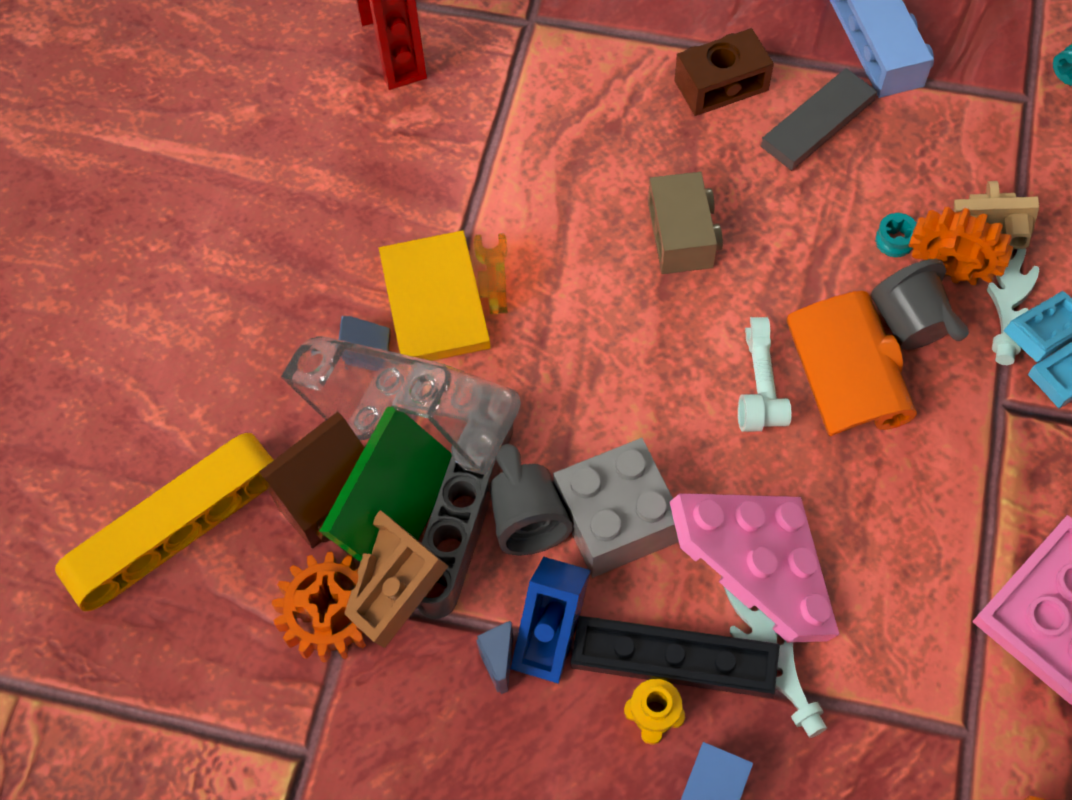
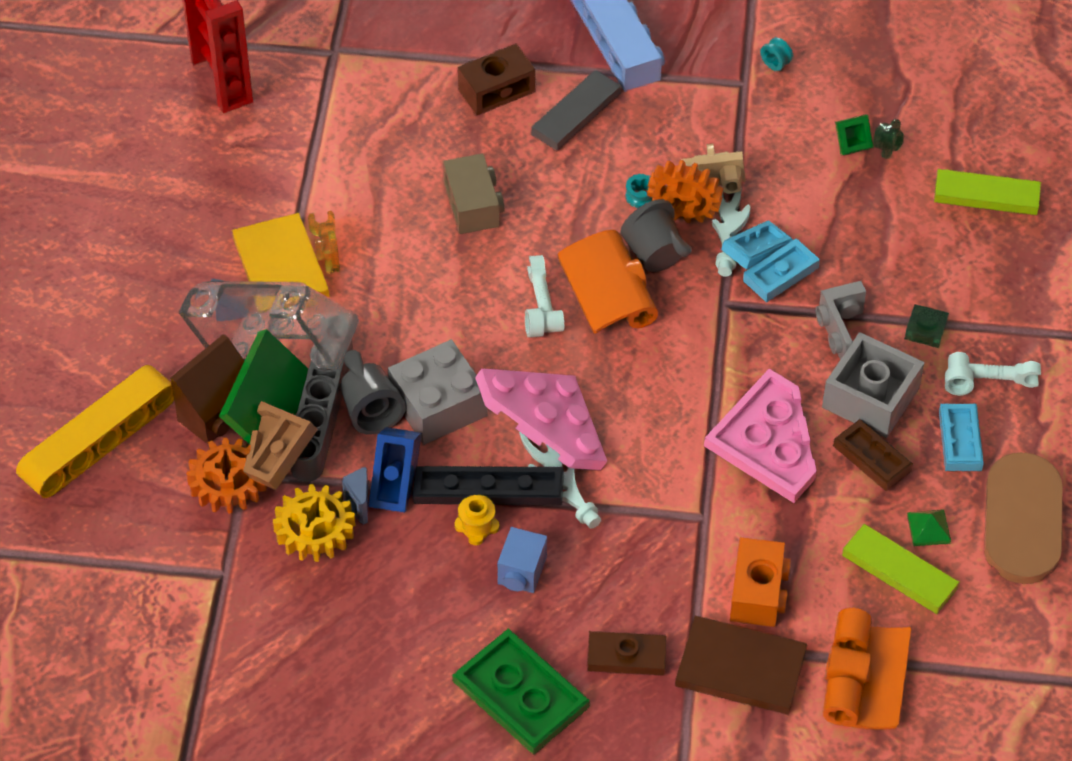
camera: 10 degrees left, 10 degrees down
none -> yellow gear [273,484,355,562]

